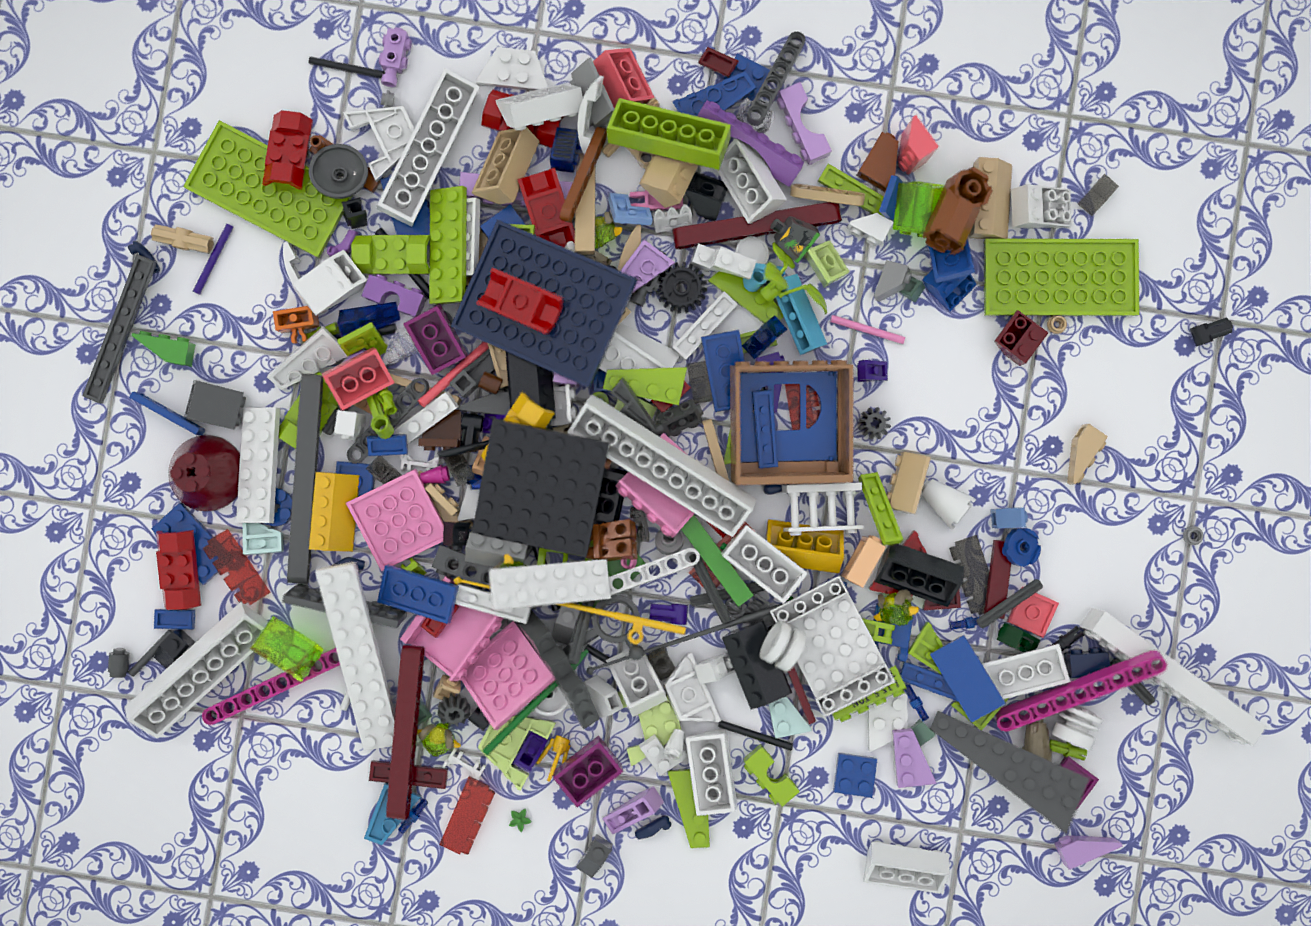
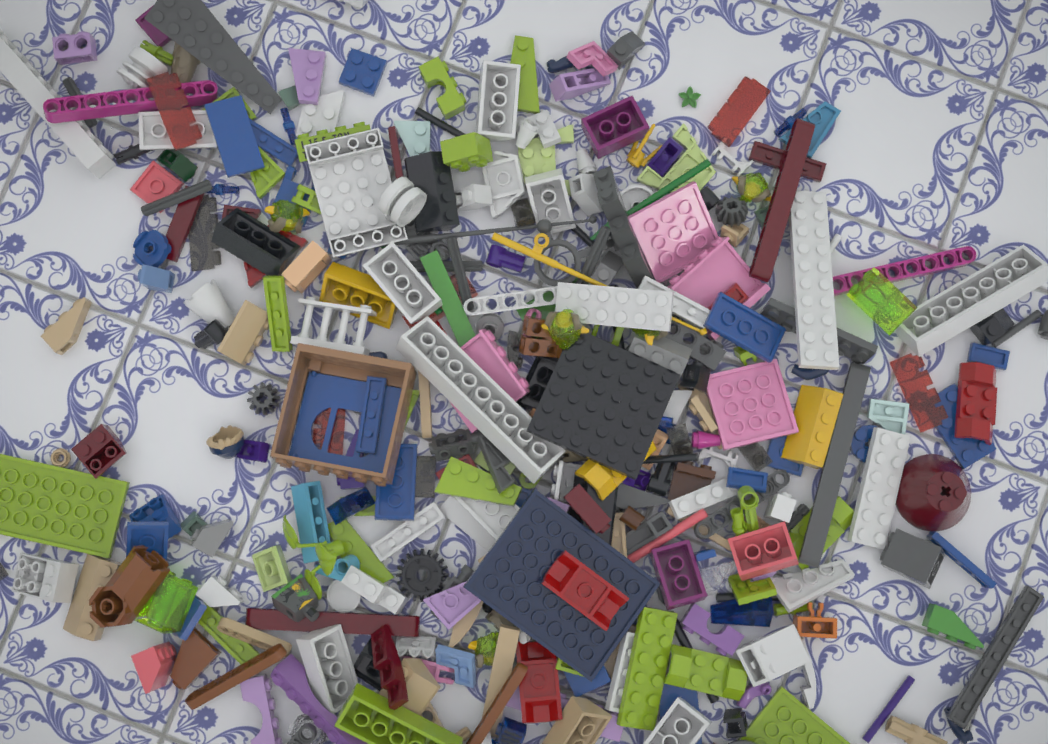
camera: 170 degrees left, 5 degrees down
bright pink bar [830,315,905,344] -> none
dark blue brick [1064,647,1110,678] -> none
none -> lavender brick [52,31,97,65]
none -> clear red windscreen [146,72,202,151]
none -> dark orange beam [185,643,287,710]
none -> black piece [194,319,227,349]
none -> tan hair [206,425,244,459]
none -> dark red slope [371,625,409,710]
none -> lime brick [440,132,493,172]
none -> clear neon green hair [541,309,589,350]
none -> dark red window [563,484,611,534]
none -> bright pink plate [567,41,618,77]
none -> white cone [576,149,597,174]
none -> blue tile [694,549,717,562]

